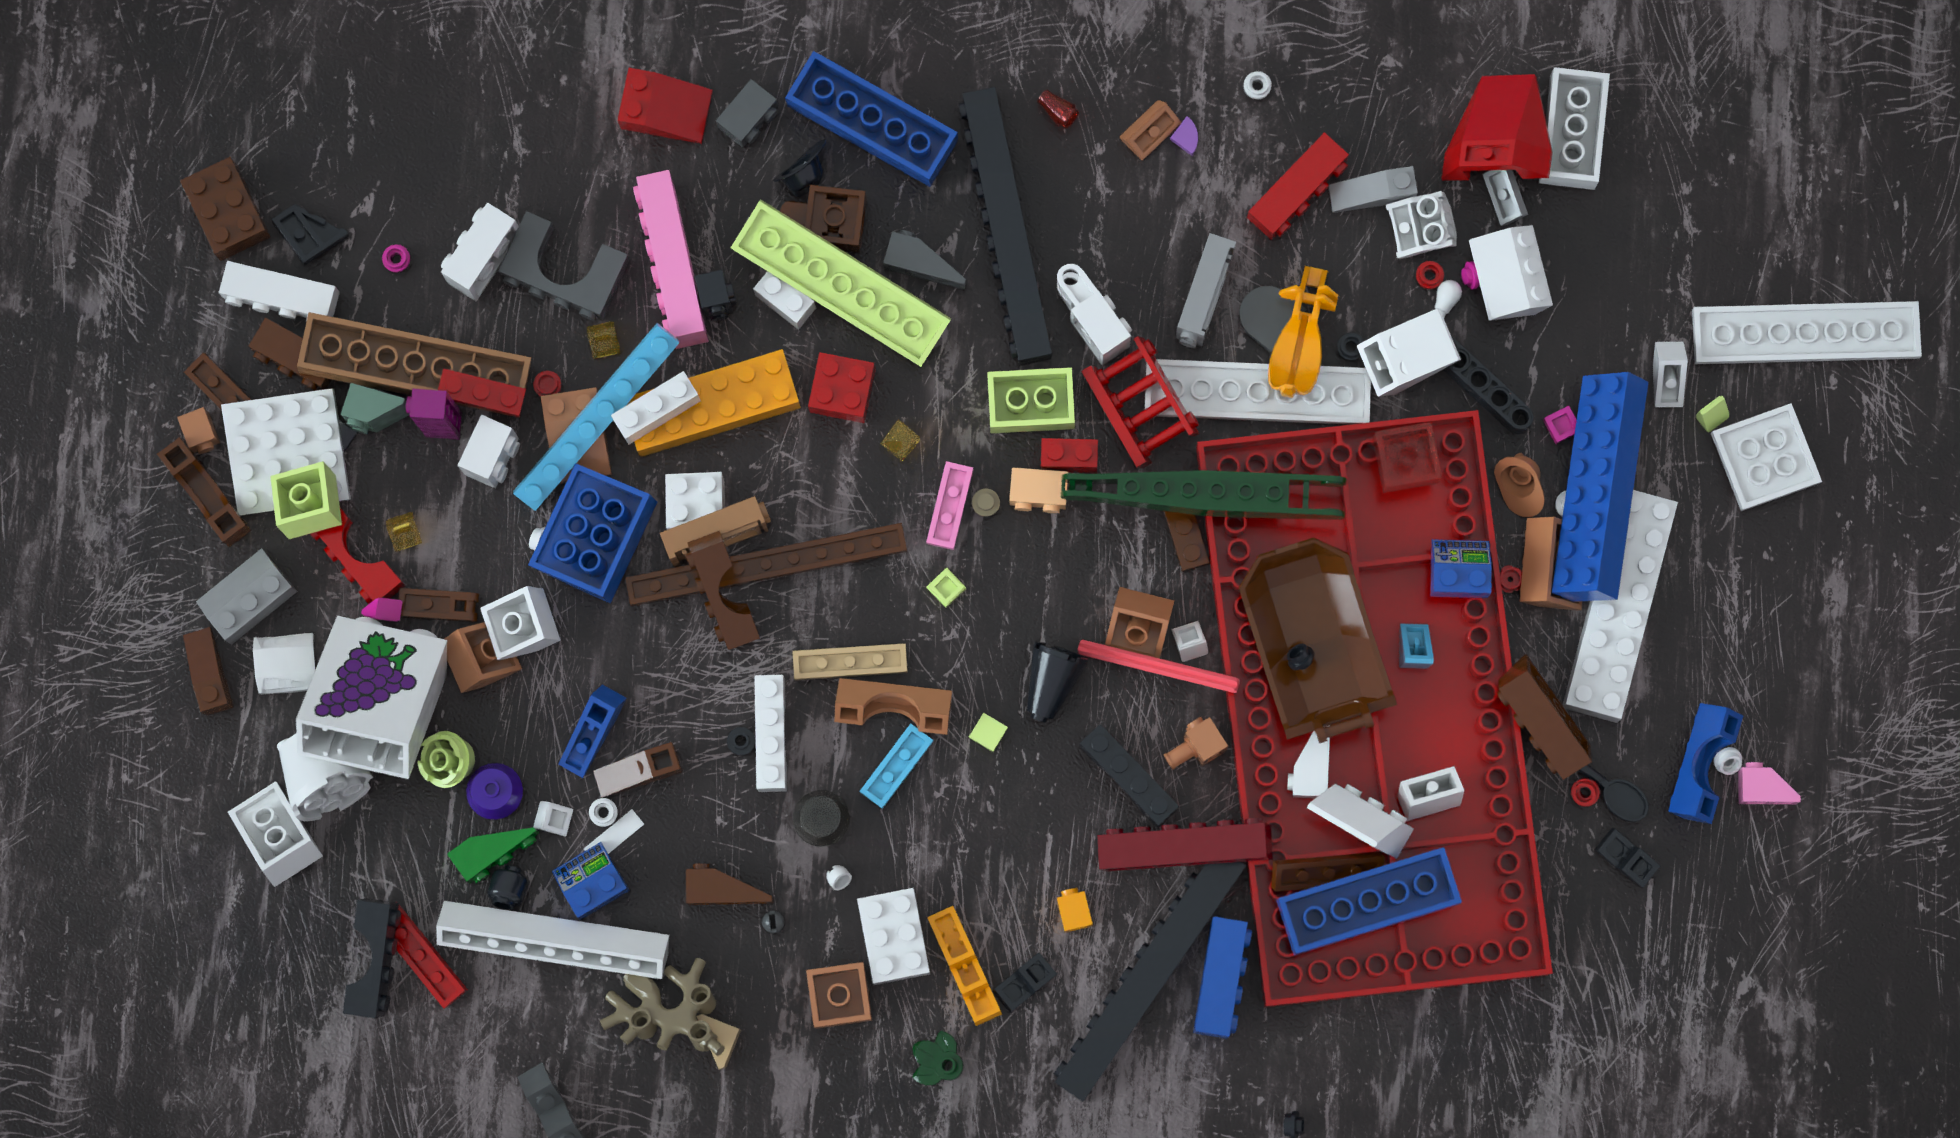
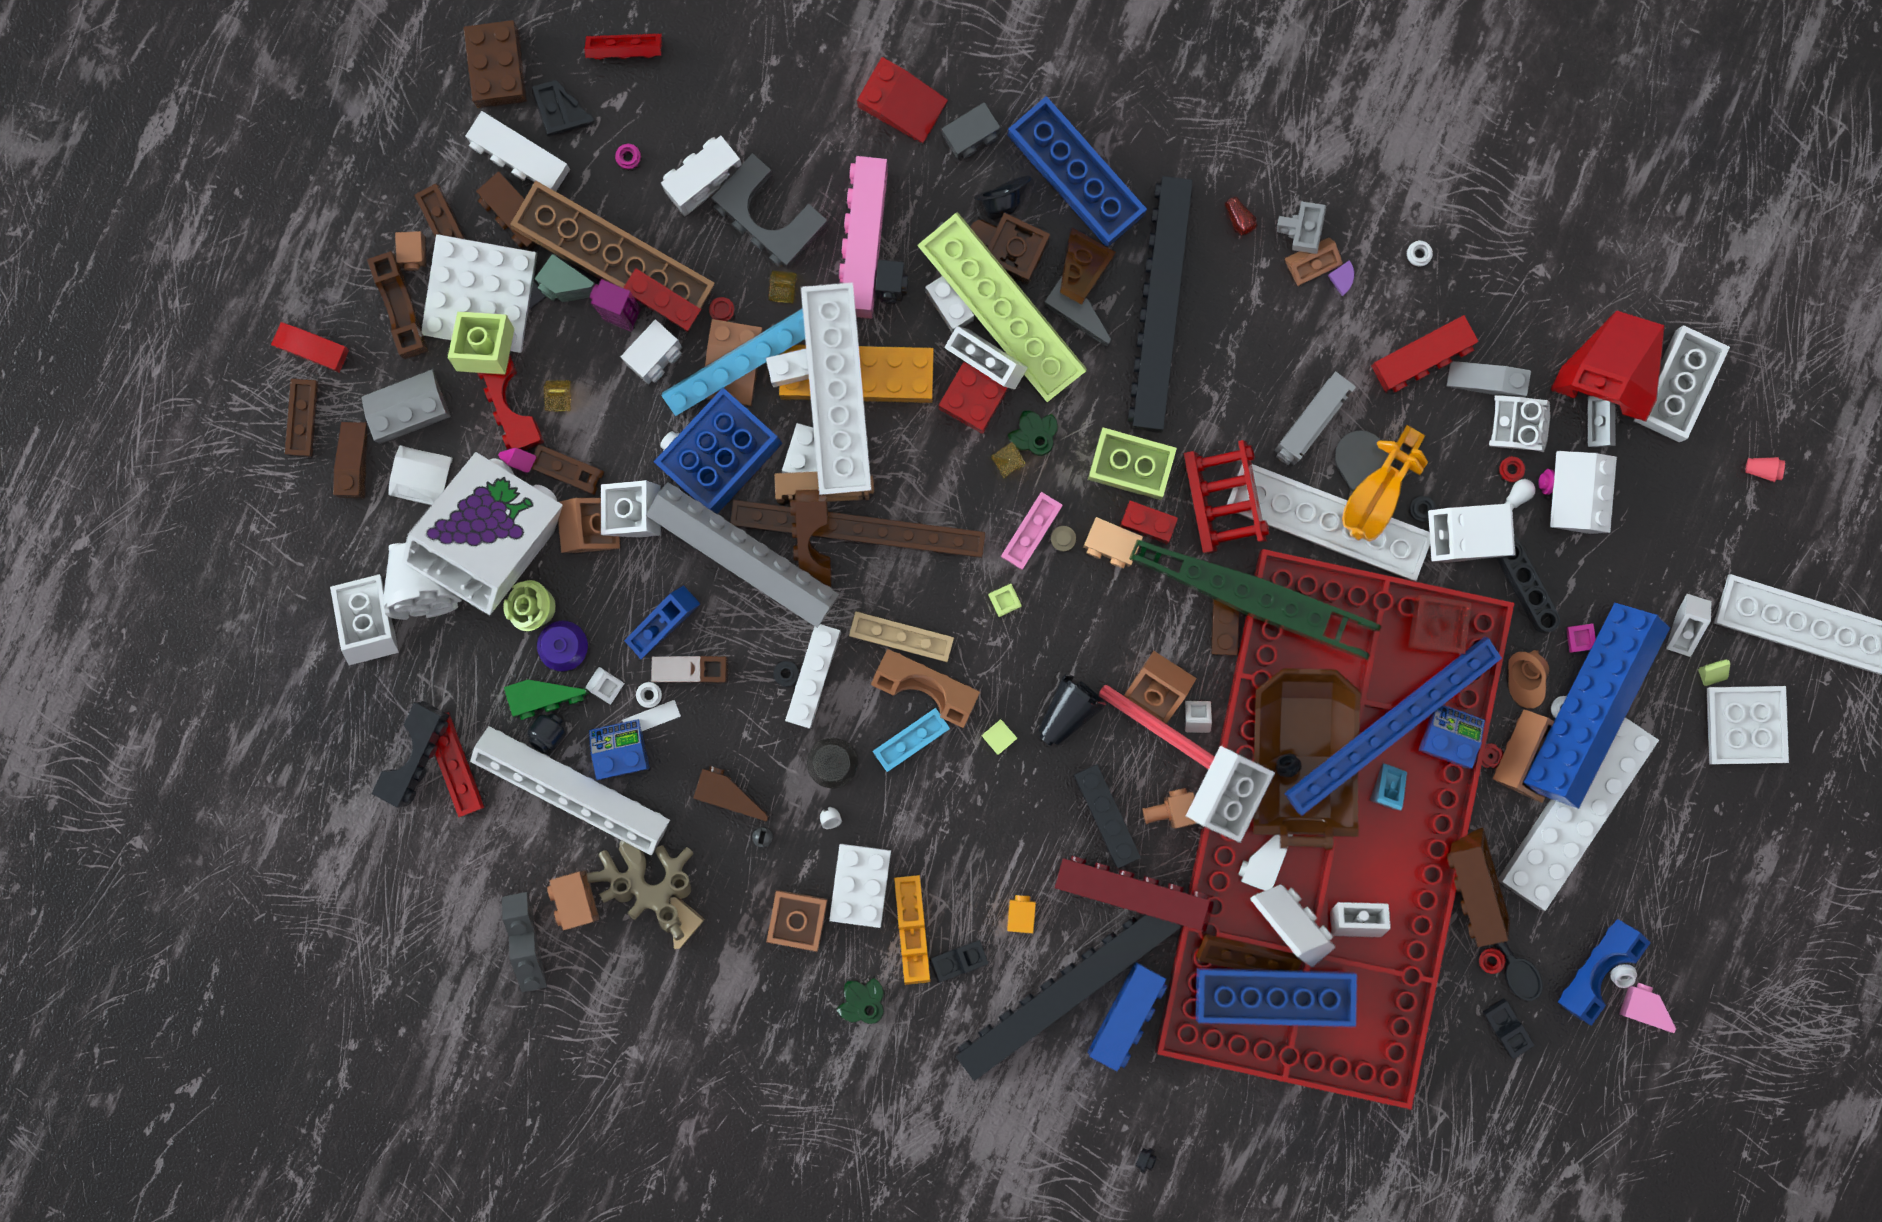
camera: 15 degrees right, 5 degrees up
white brick [1057,264,1132,366] -> none
none -> red slope [271,322,349,373]
none -> reddish brown plate [285,379,318,457]
none -> nougat brick [547,870,599,930]
none -> red plate [584,34,662,59]
none -> light grey brick [646,482,839,628]
none -> white plate [801,283,871,495]
none -> white brick [944,326,1028,389]
none -> dark green plate [1008,410,1058,456]
none -> reddish brown wing [1060,228,1116,305]
none -> white brick [1186,746,1275,842]
none -> light grey hinge [1277,201,1326,254]
none -> blue plate [1284,637,1502,815]
none -> coral cone [1745,457,1785,482]

